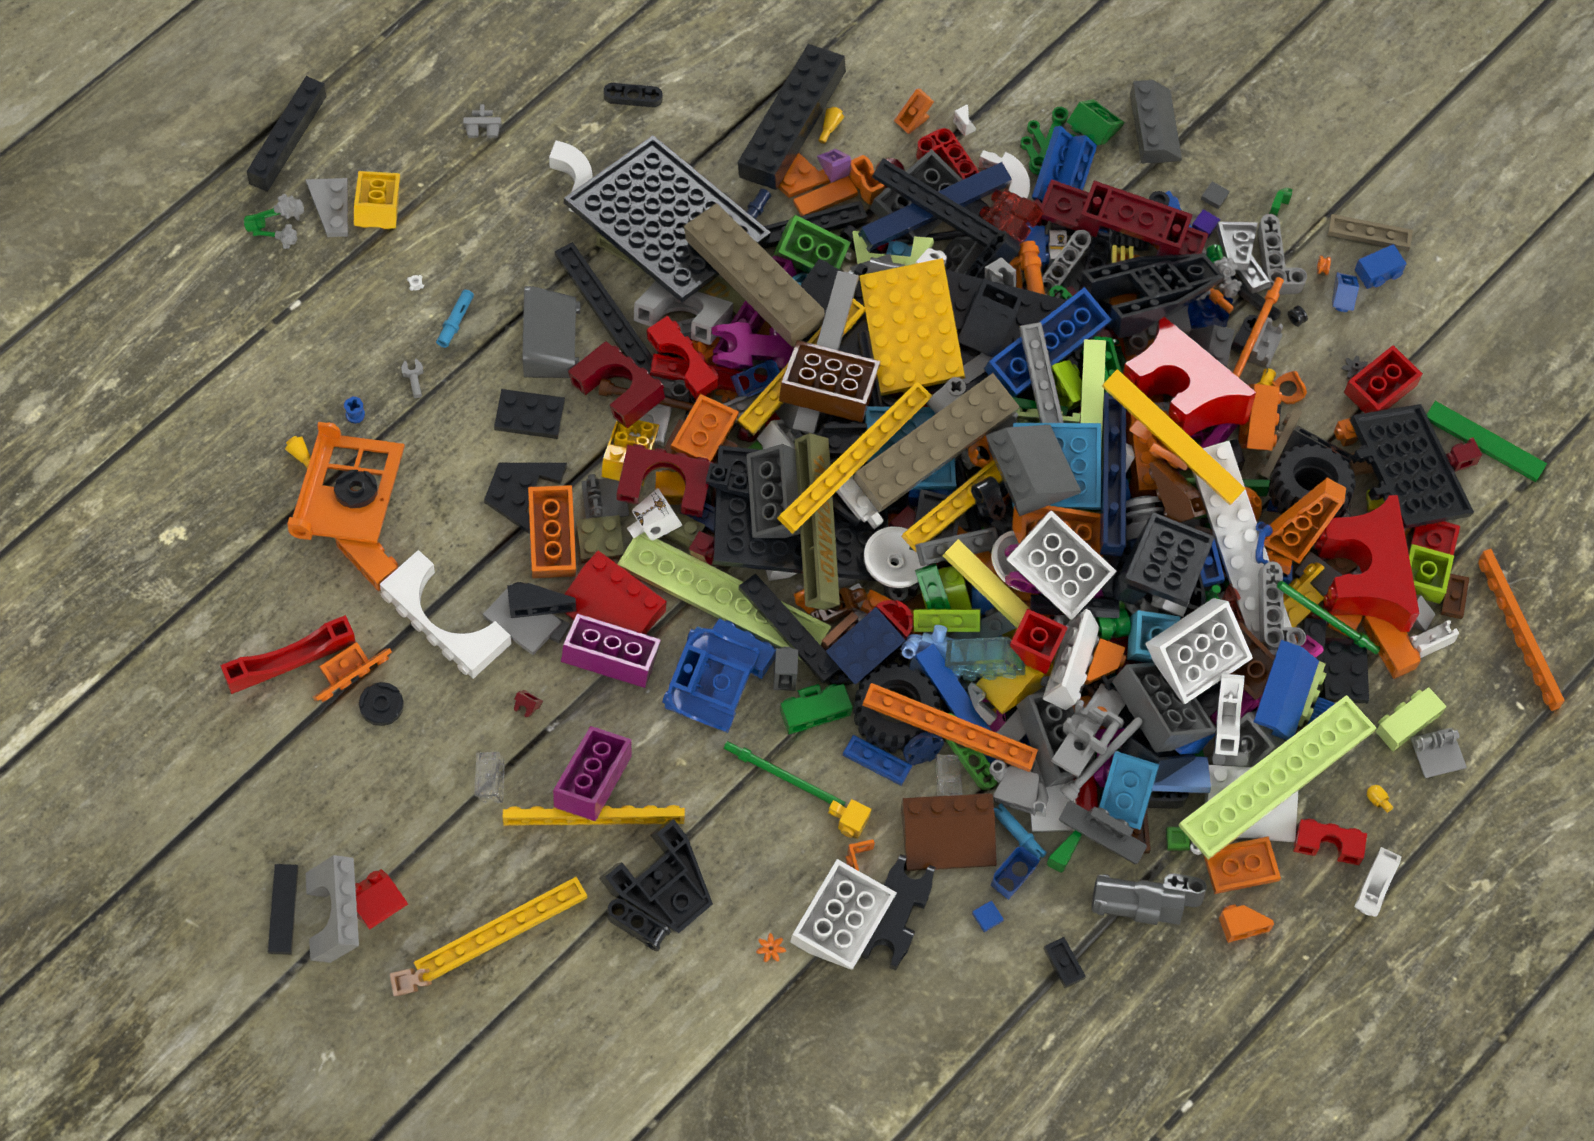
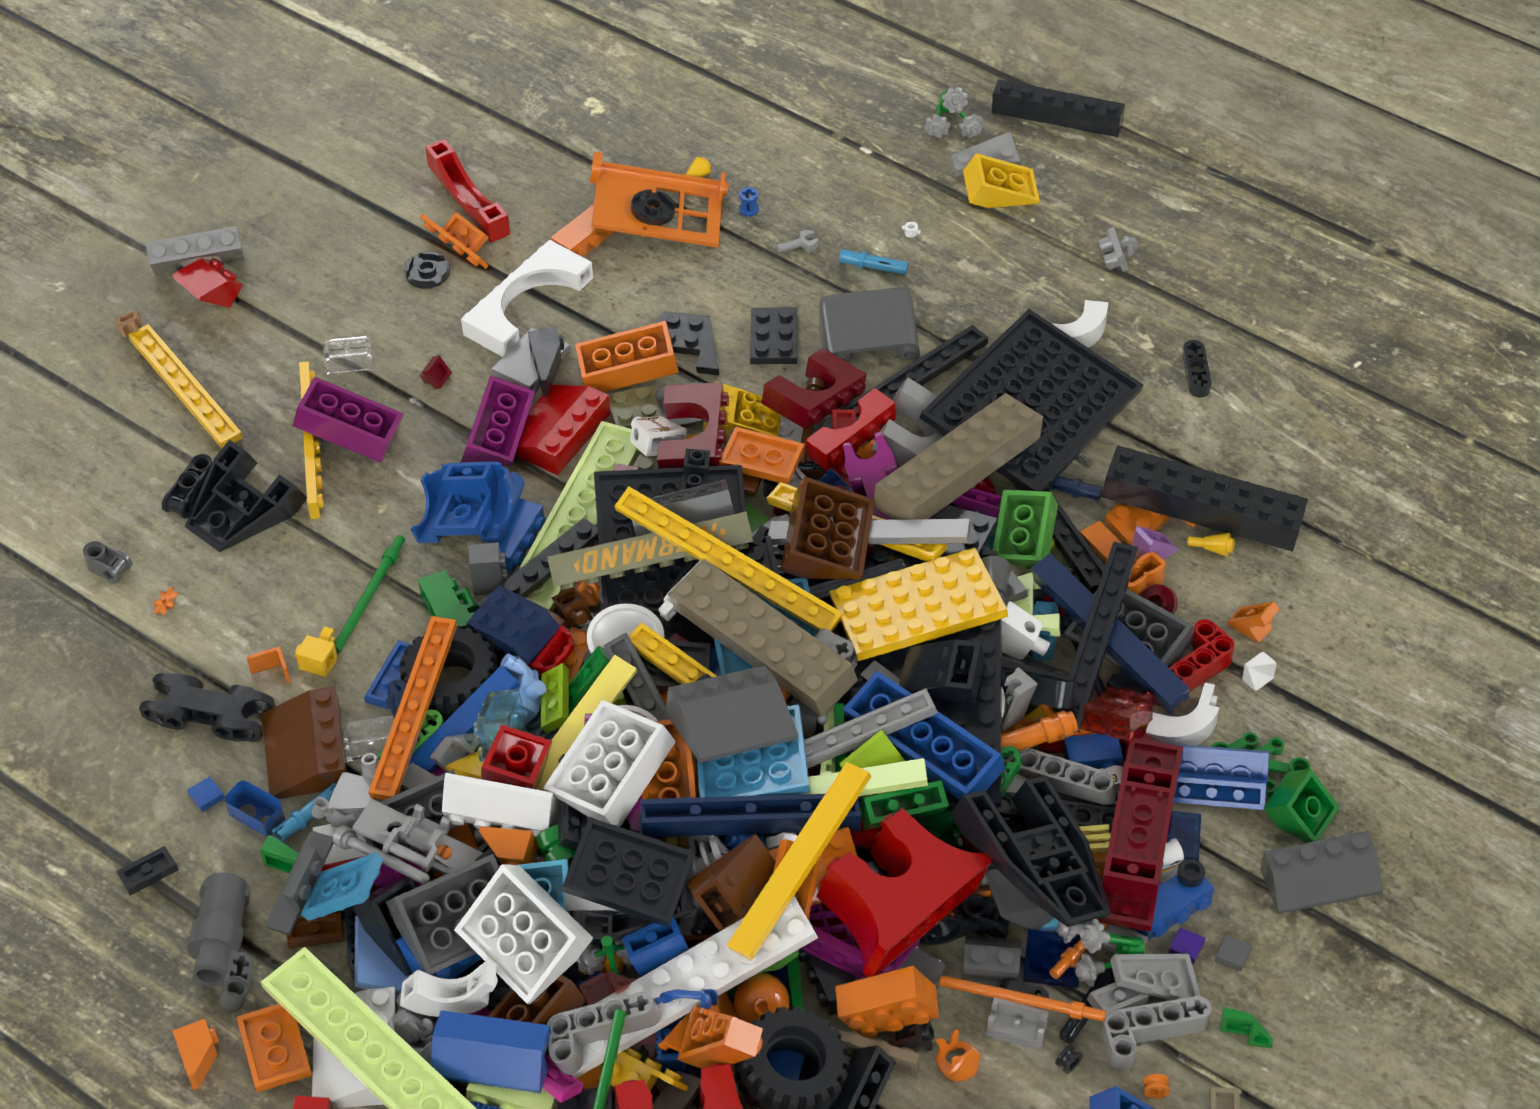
camera: 90 degrees right, 15 degrees down
black tile [268,864,298,955] -> none
white slope [790,859,896,970] -> none
yellow pin [1257,368,1276,386] -> none
none -> dark grey piece [83,541,133,583]

